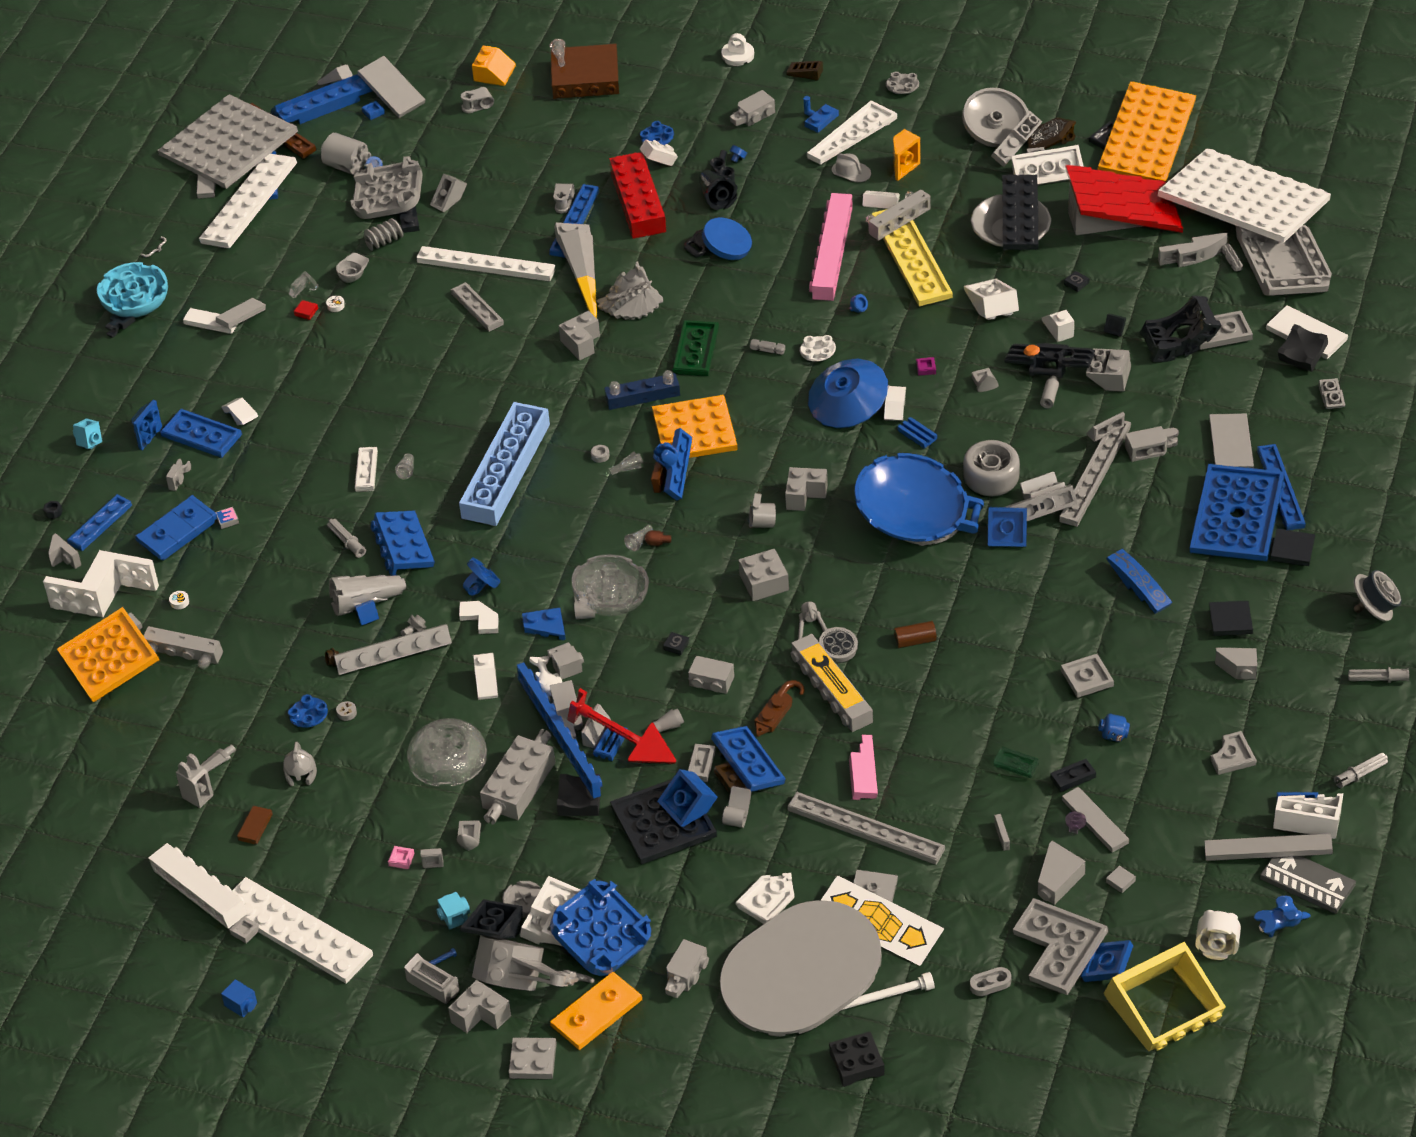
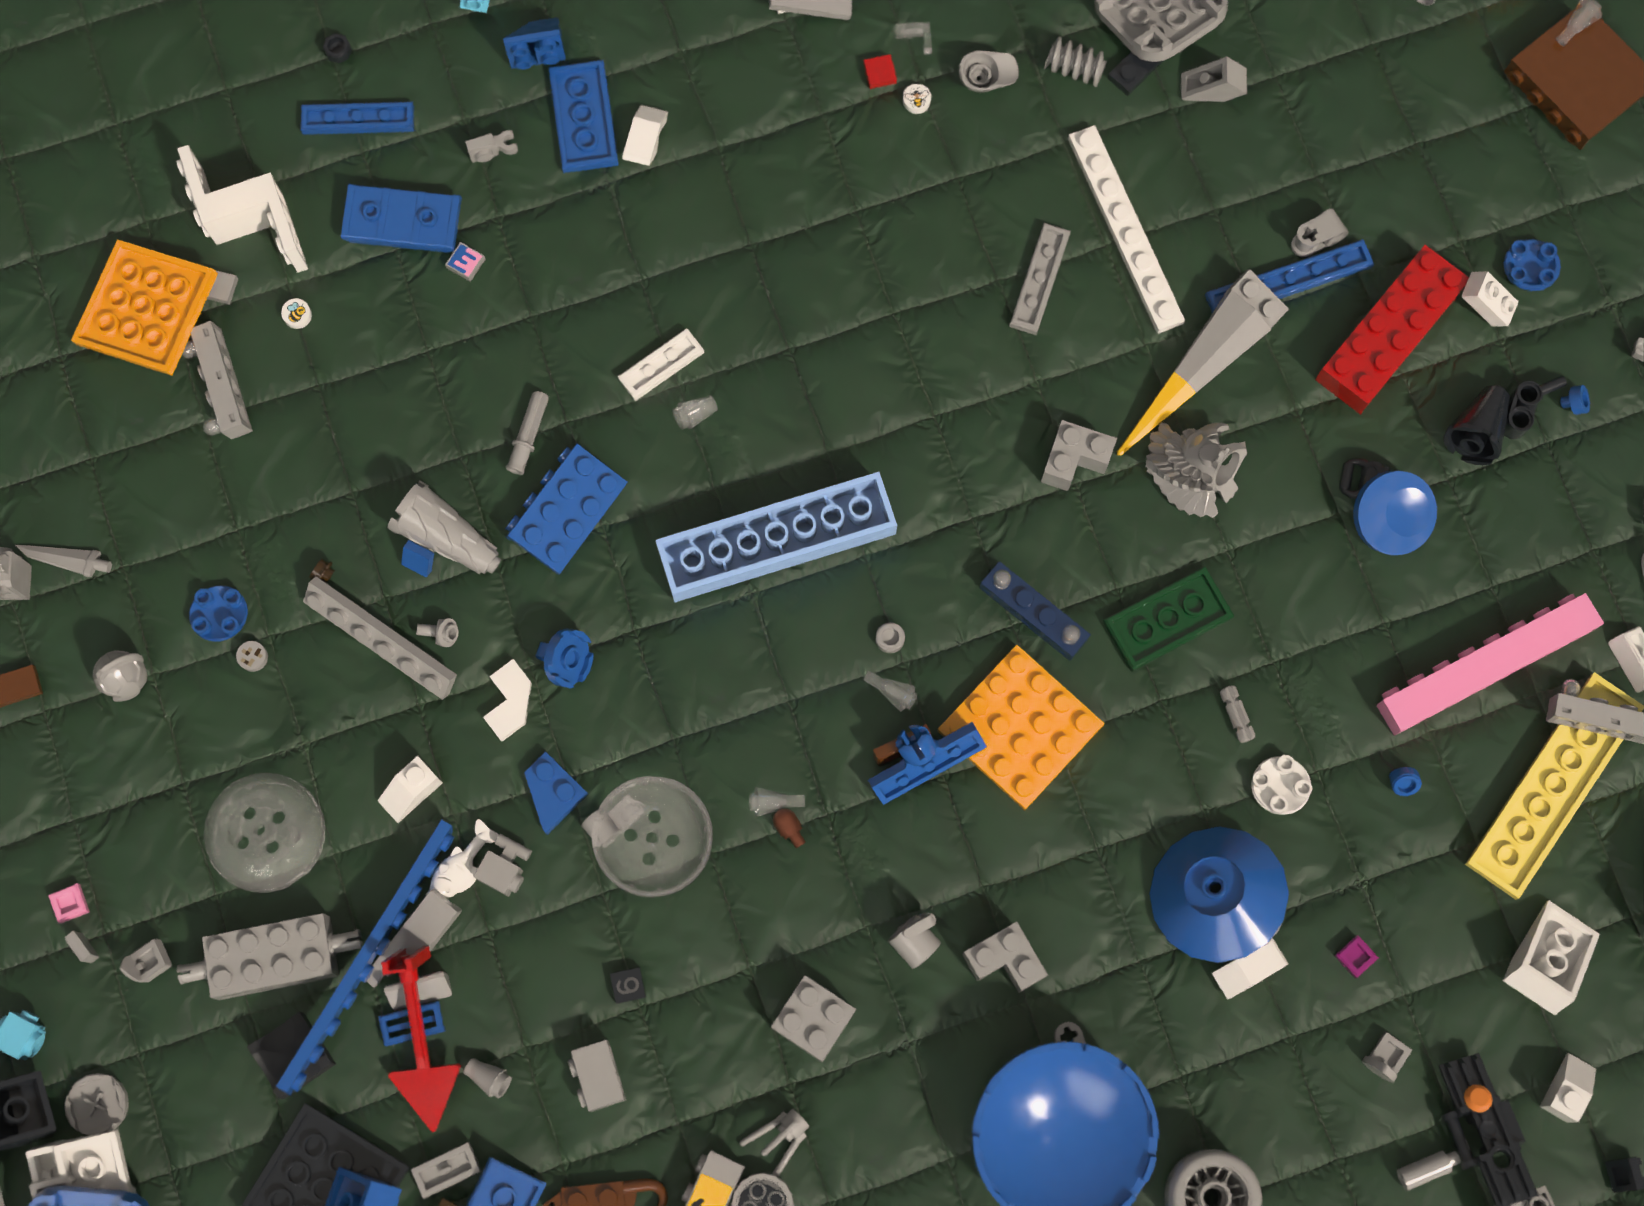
camera: 50 degrees right, 30 degrees up
light grey slope [49,533,81,569] -> none
blue tile [898,417,937,449] -> none

